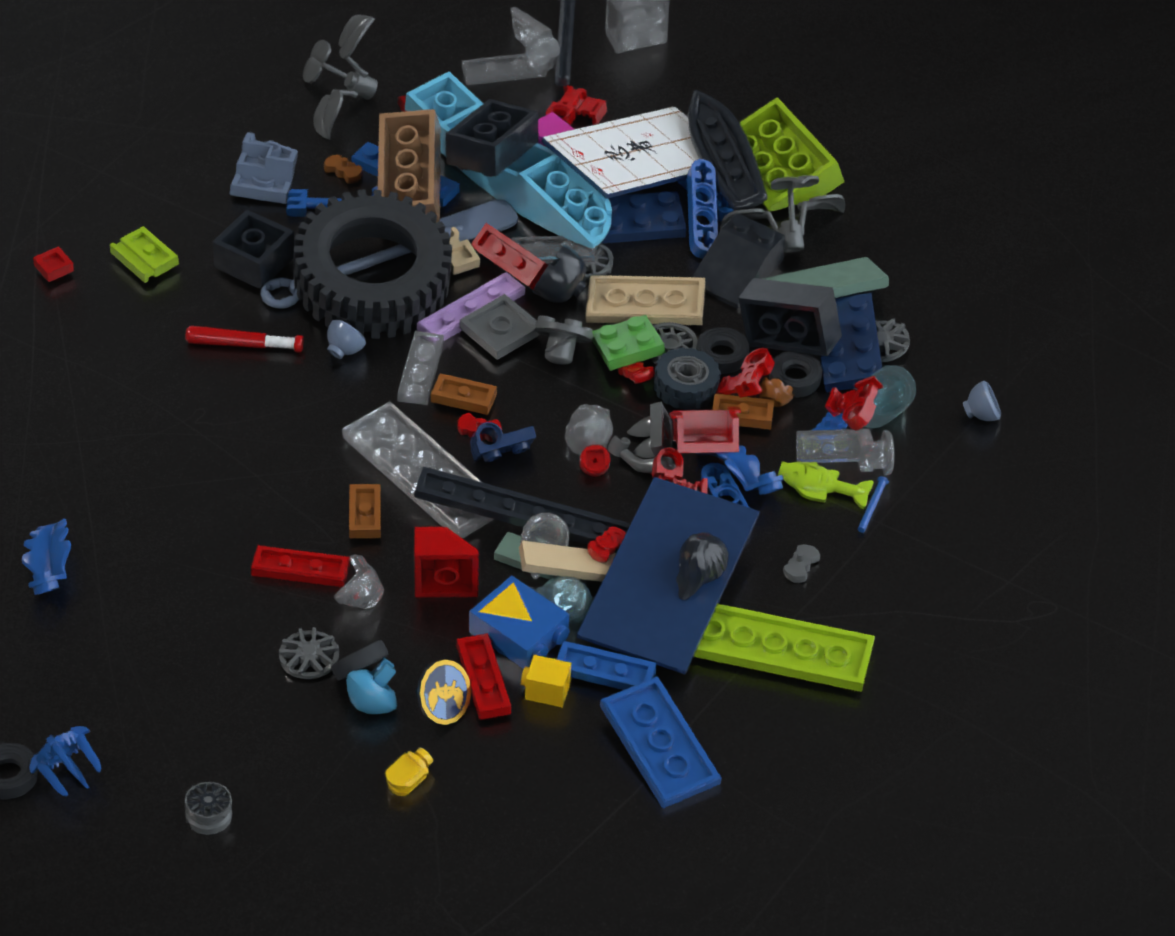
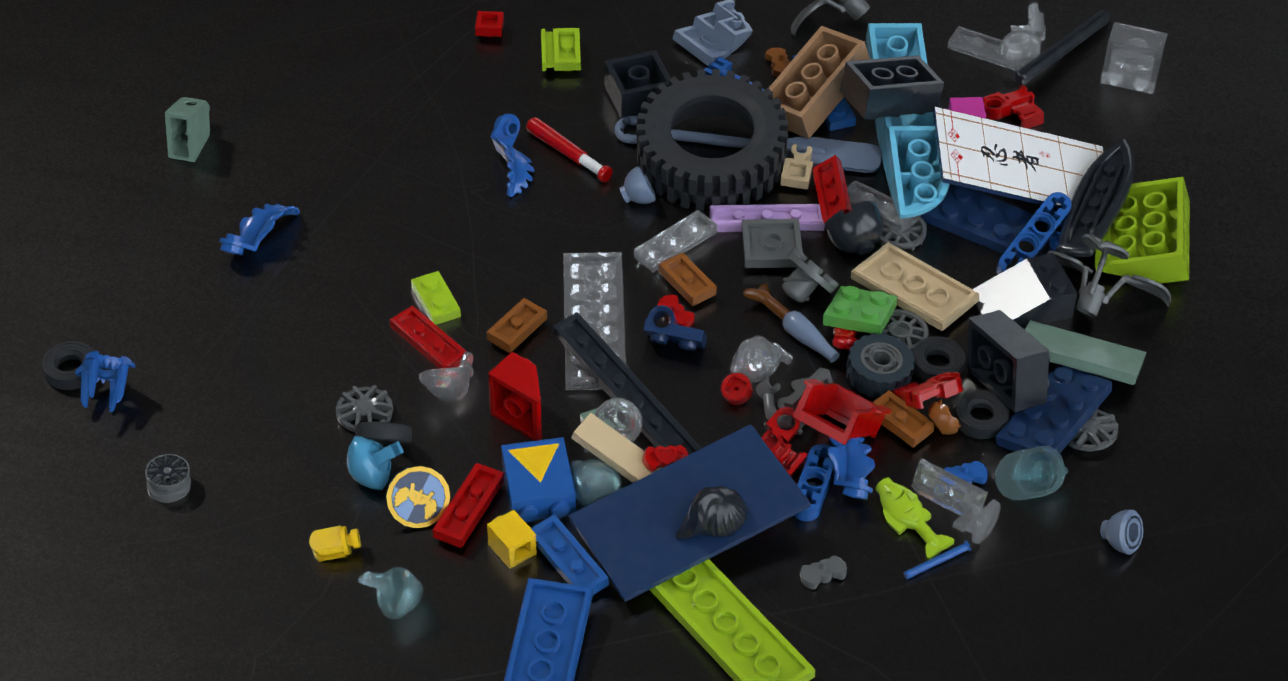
camera: 40 degrees right, 0 degrees up
red piece [825,376,884,431] -> none
none -> clear light blue hat [358,567,423,619]
none -> lime plate [411,271,461,325]
none -> blue plant [490,113,535,197]
none -> sand blue piece [743,284,840,362]

